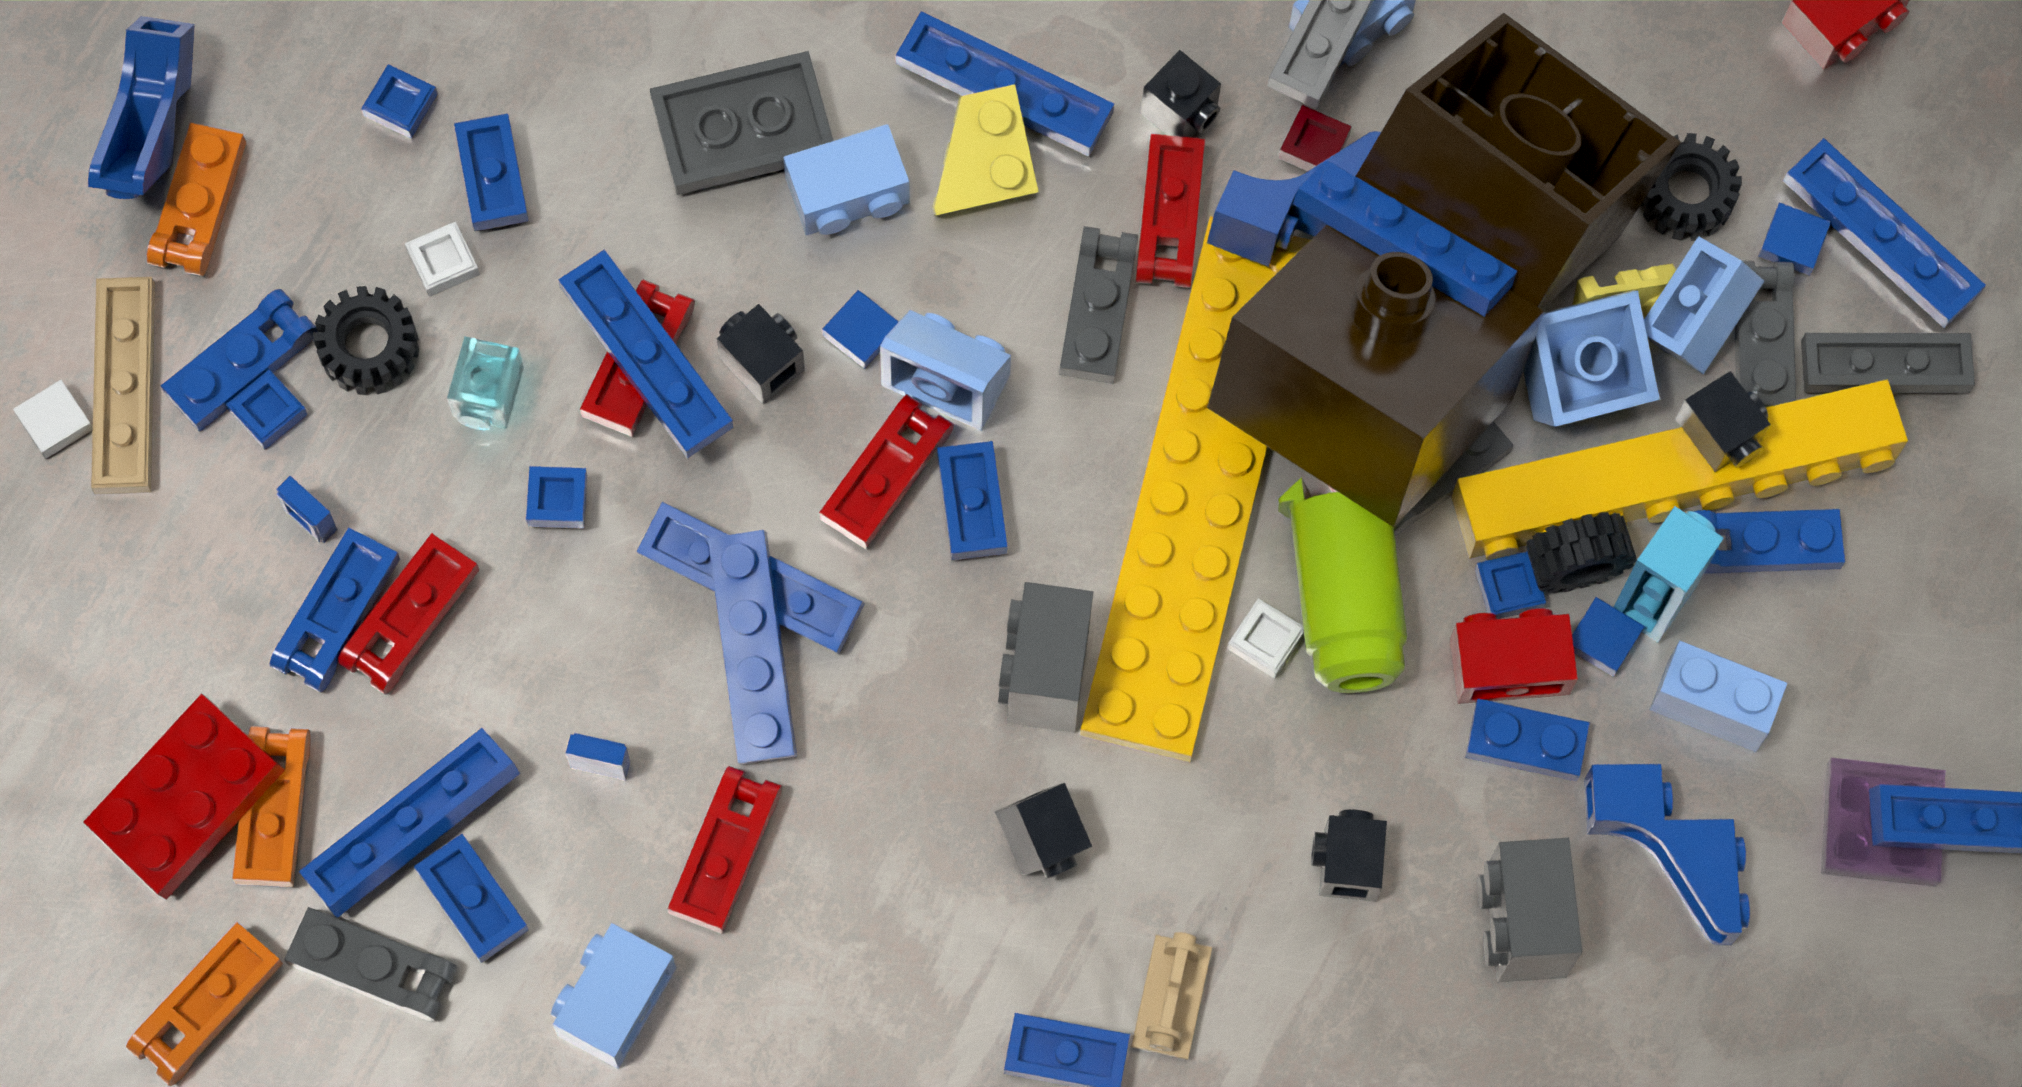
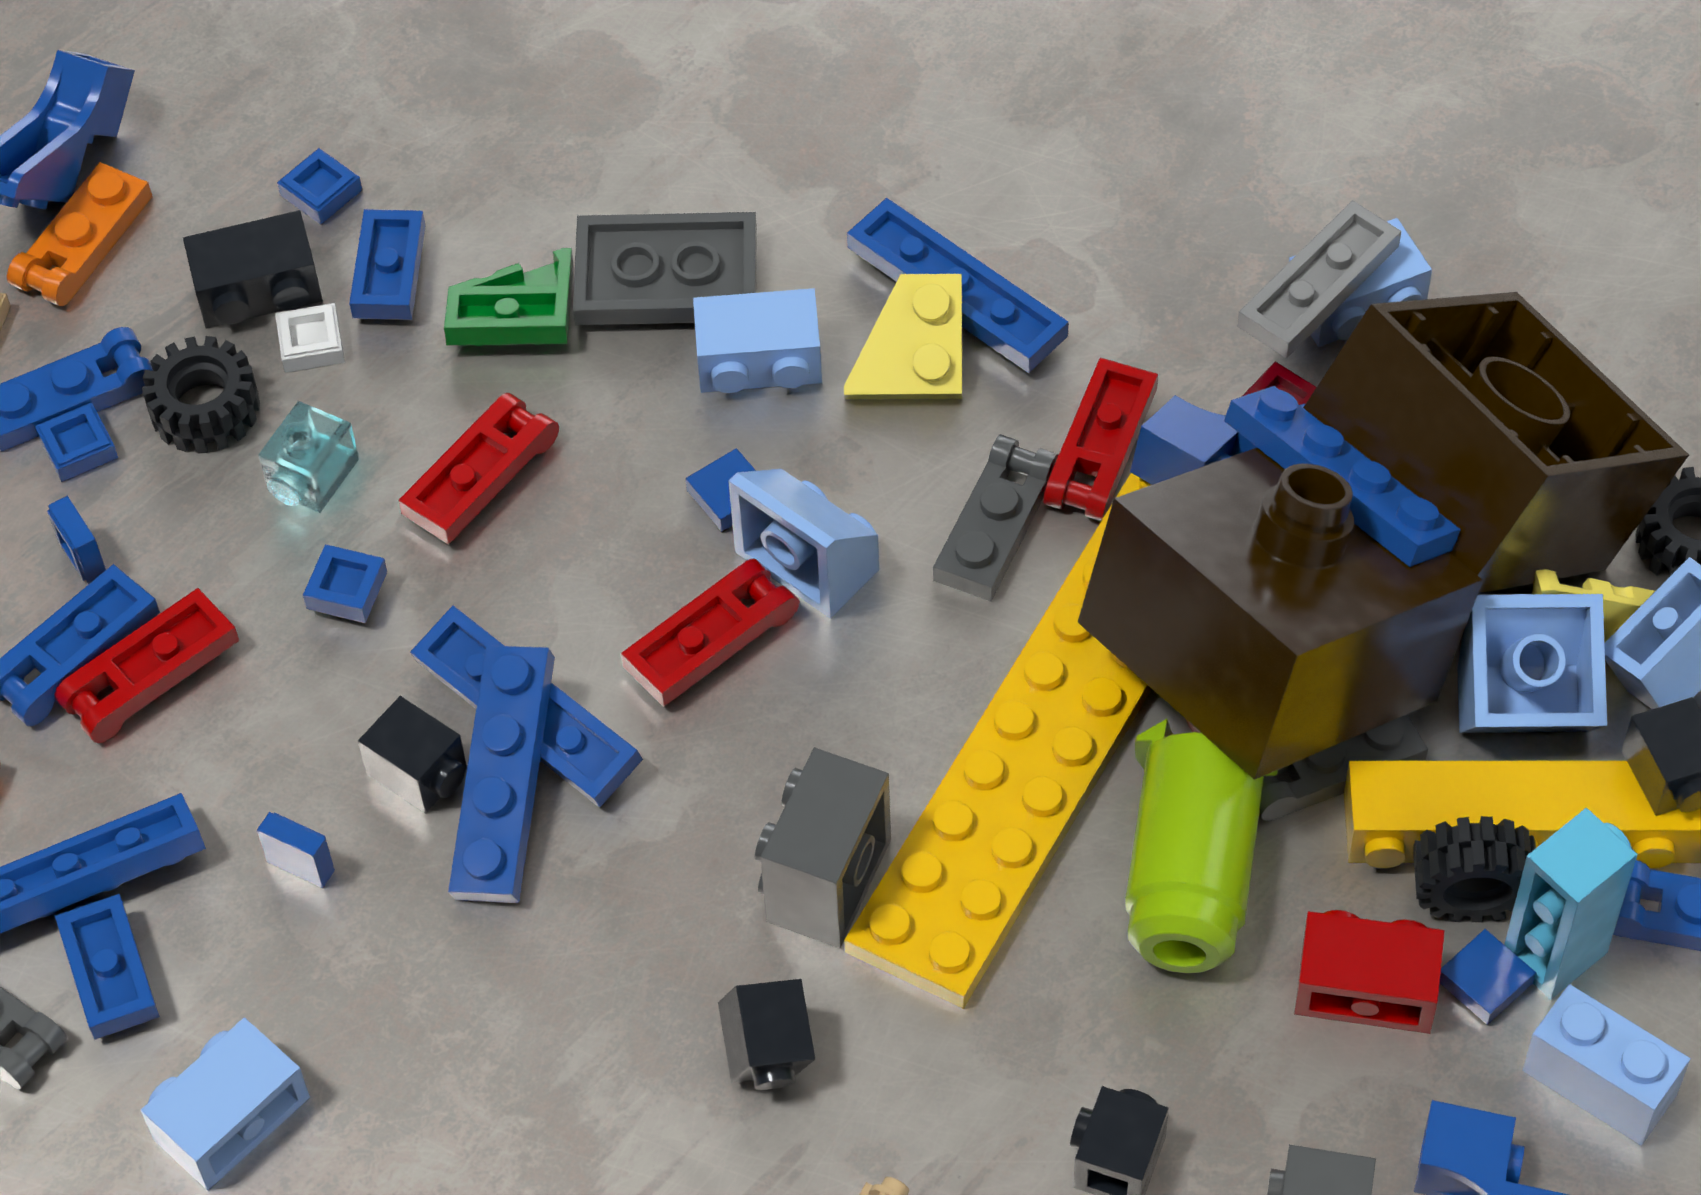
camera: 20 degrees right, 15 degrees down
blue plate [558,249,734,459] -> none
red plate [667,766,782,934] -> none
black brick [717,304,805,404] -> none
blue plate [937,441,1008,561] -> none
black brick [1141,50,1221,138] -> none
white tile [1227,598,1304,679] -> none
blue plate [1465,698,1590,782] -> none
blue tile [1475,552,1546,619] -> none
none -> black brick [183,210,323,329]
none -> black brick [358,695,467,814]
none -> green wing [444,248,574,346]

